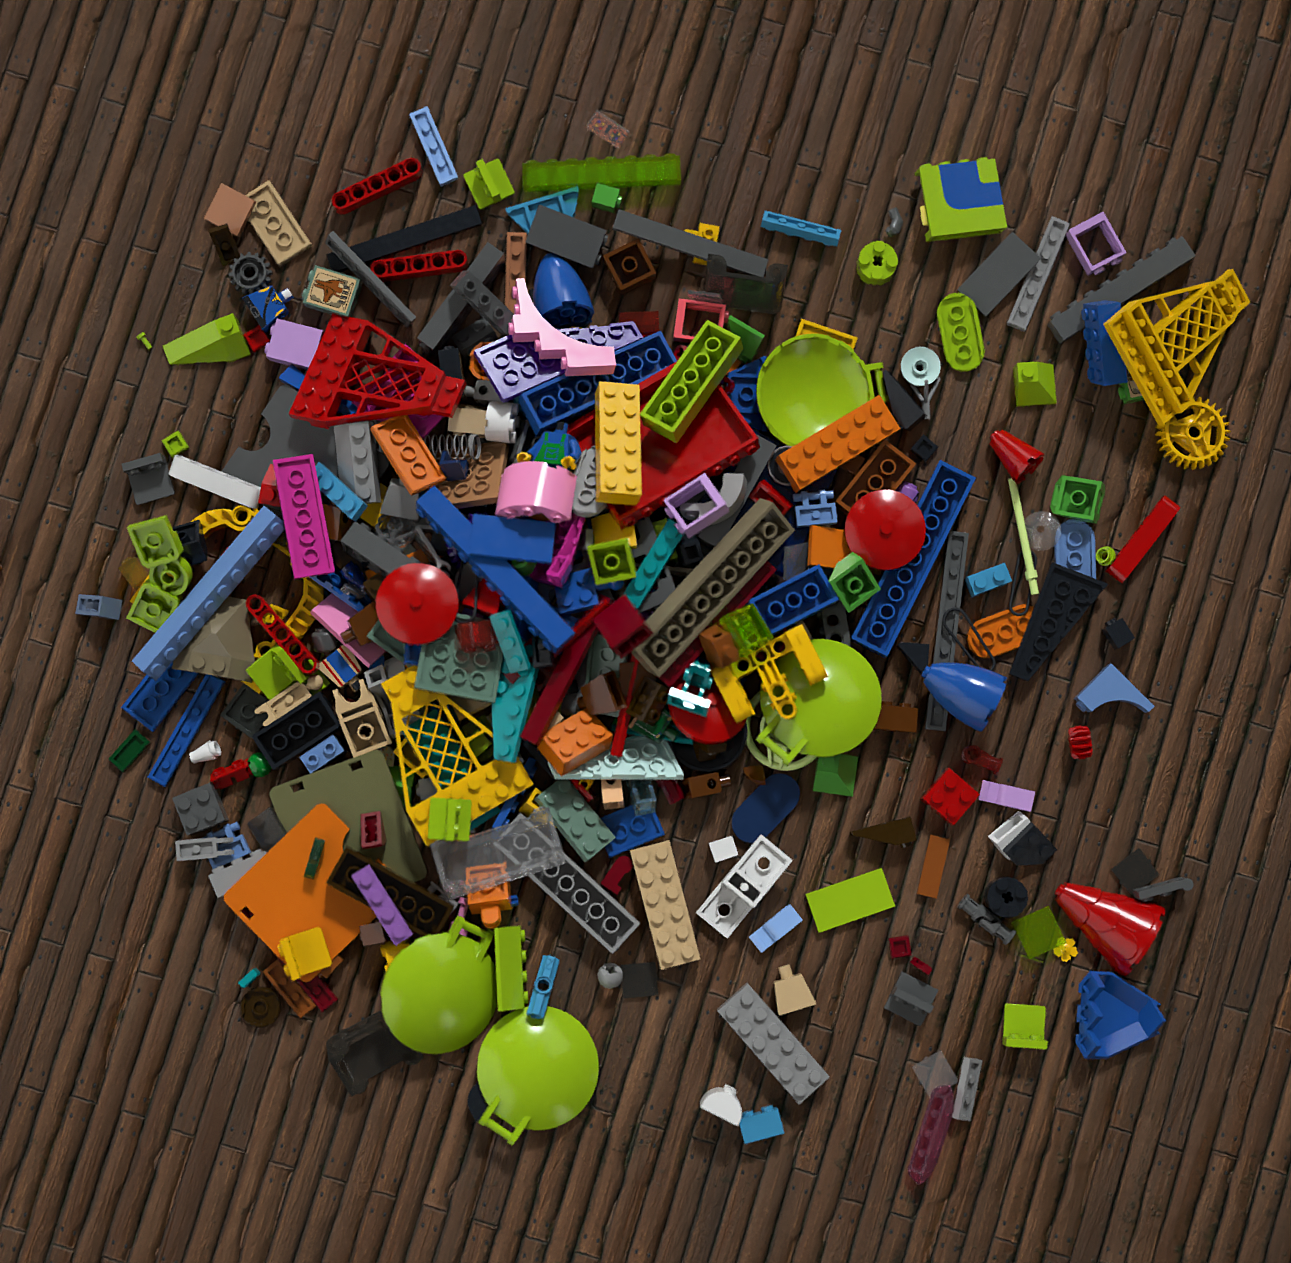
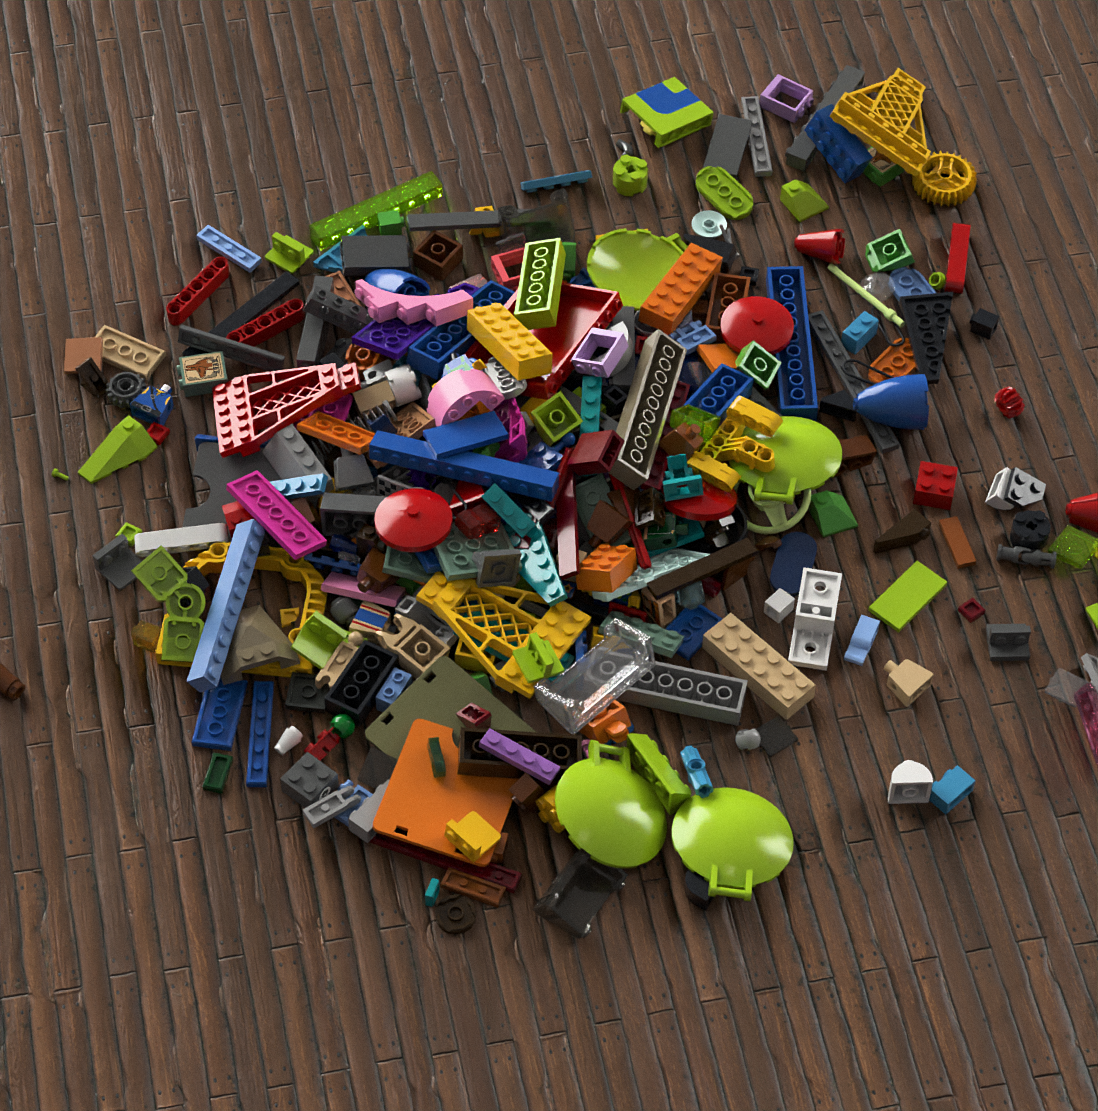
camera: 30 degrees left, 30 degrees down
sand blue arch [75,594,122,620] -> none
red beam [246,594,320,675] -> none
lavender brick [265,319,324,370] -> none
clear tile [586,110,629,149] -> none
dark red leg [601,856,633,894] -> none
light grey brick [717,982,830,1104] -> none
dark red tile [910,957,932,975] -> none
clear red connector [961,745,1003,775] -> none
lavender piece [978,780,1035,812] -> none
medium blue arch [1074,664,1154,713] -> none
none -> dark grey bracket [472,549,522,588]
none -> dark brown tile [647,538,758,600]

